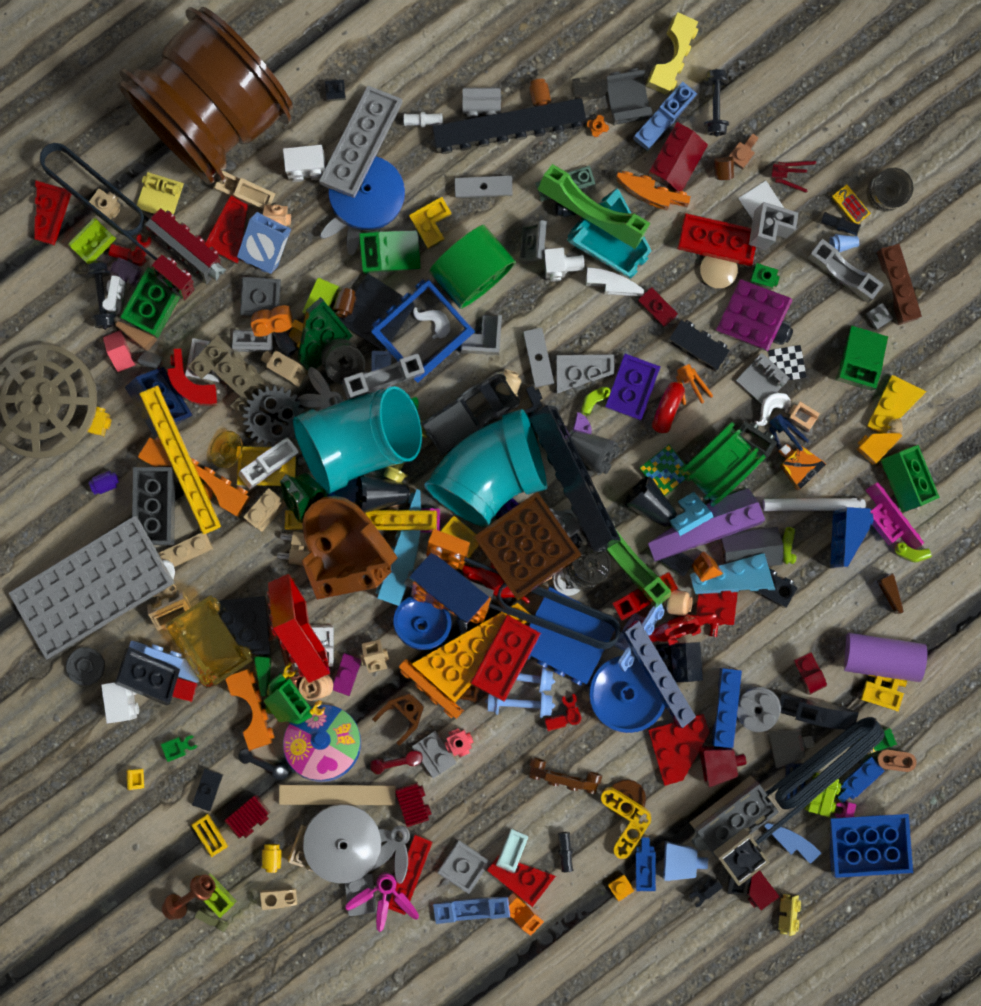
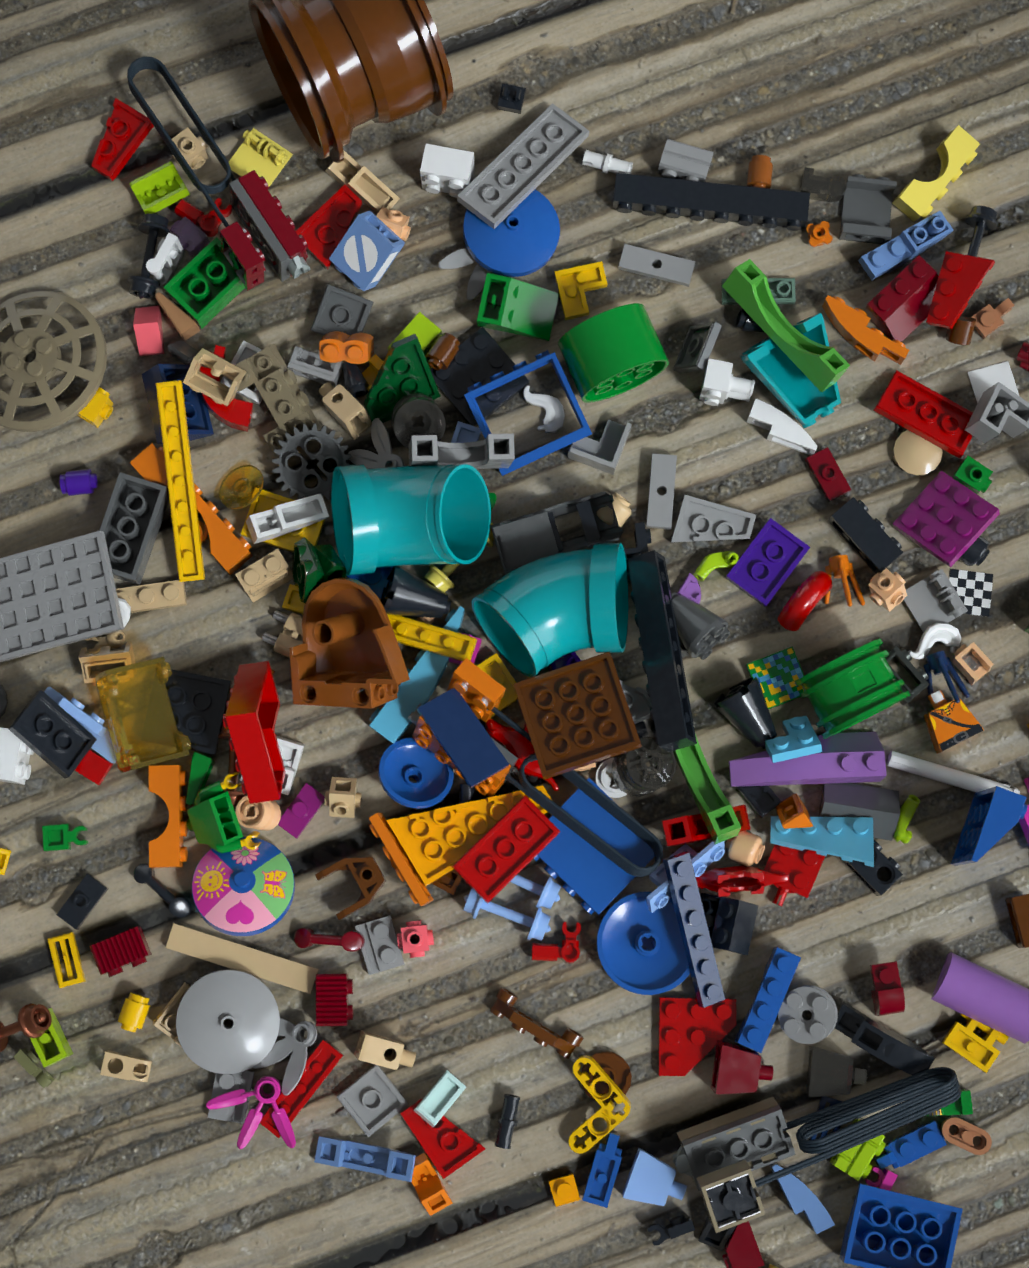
camera: 20 degrees right, 5 degrees down
none -> tan window [183,348,247,406]
none -> tan torso [354,1030,416,1070]
none -> light nougat brick [868,568,907,612]
none -> red wing [926,251,995,329]

